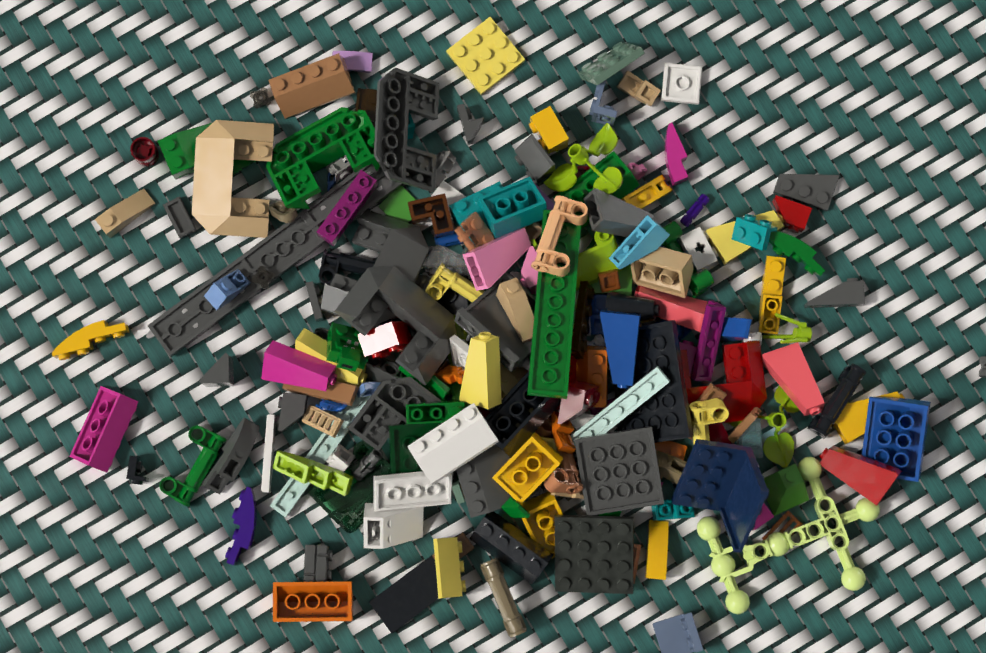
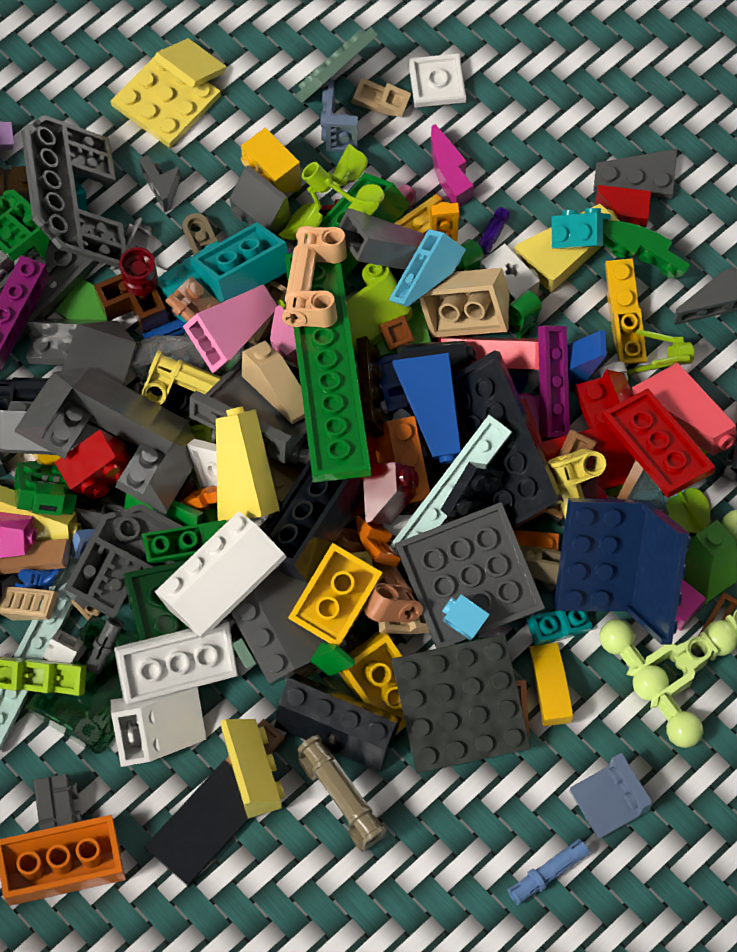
camera: 10 degrees left, 15 degrees down
none -> dark red wheel [119,247,158,296]
none -> light yellow tile [154,38,227,88]
none -> dark tan plate [182,213,217,255]
none -> light orange plate [430,202,459,242]
none -> black plate [440,462,505,518]
none -> medium azure brick [442,594,490,641]
none -> red plate [601,388,715,498]

